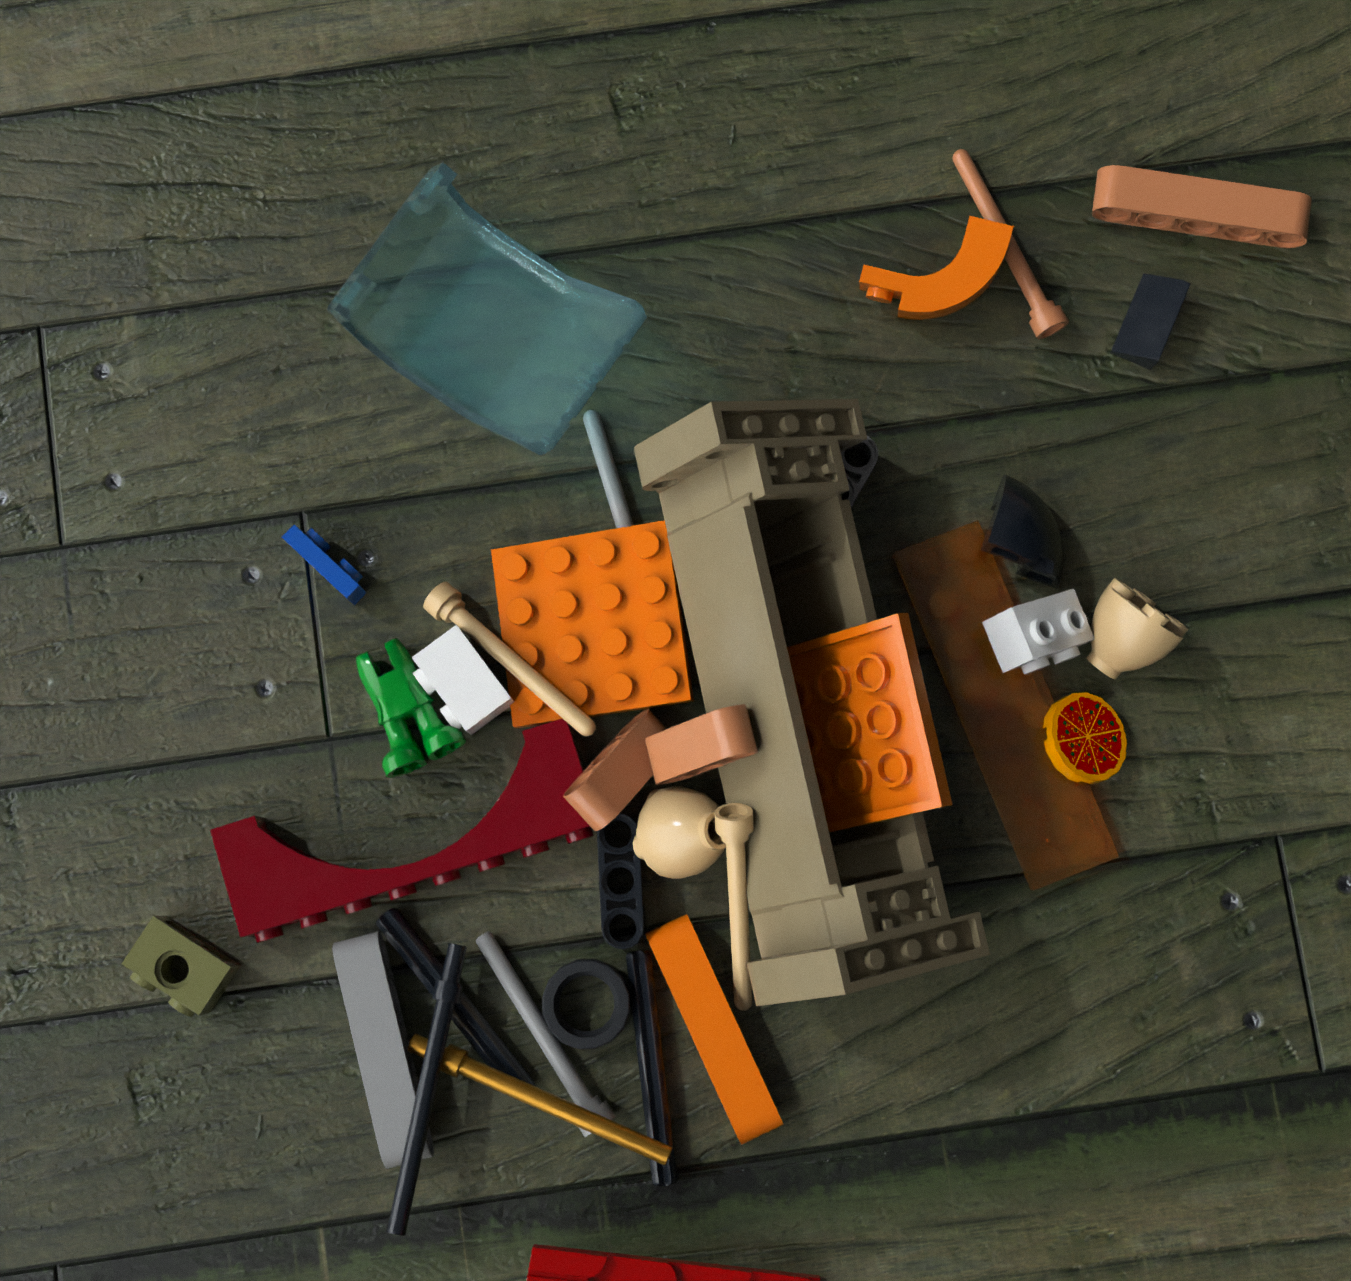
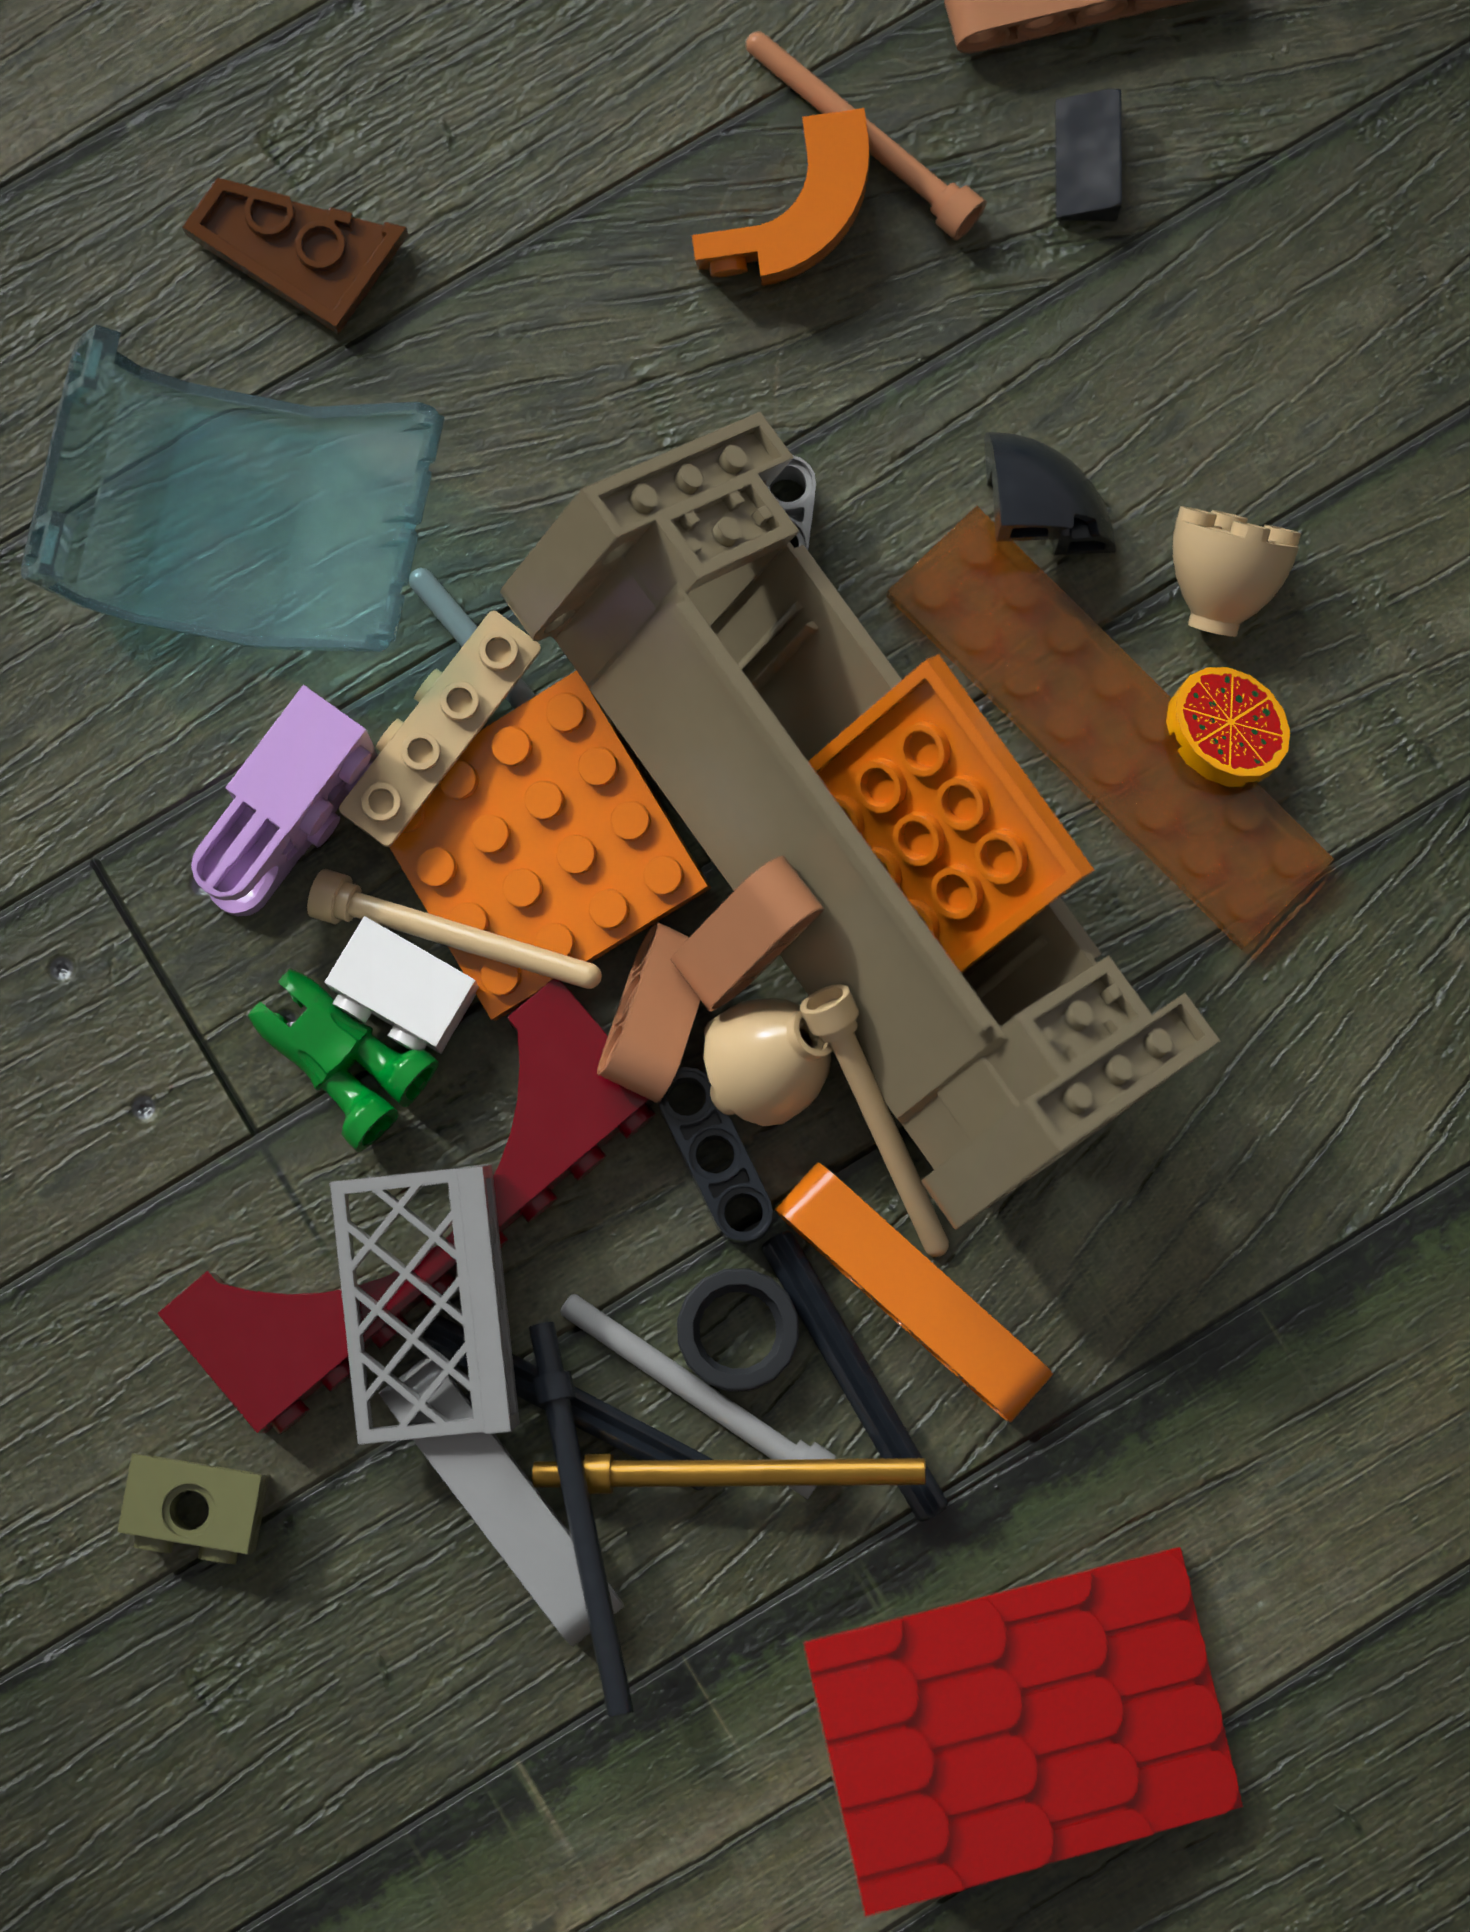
camera: 25 degrees left, 0 degrees up
blue plate [282,524,367,606] -> none
white brick [982,589,1094,675] -> none
none -> reddish brown wing [182,178,408,335]
none -> lavender brick [191,685,378,916]
none -> light grey fence [330,1164,520,1444]
none -> tan bracket [339,611,541,847]

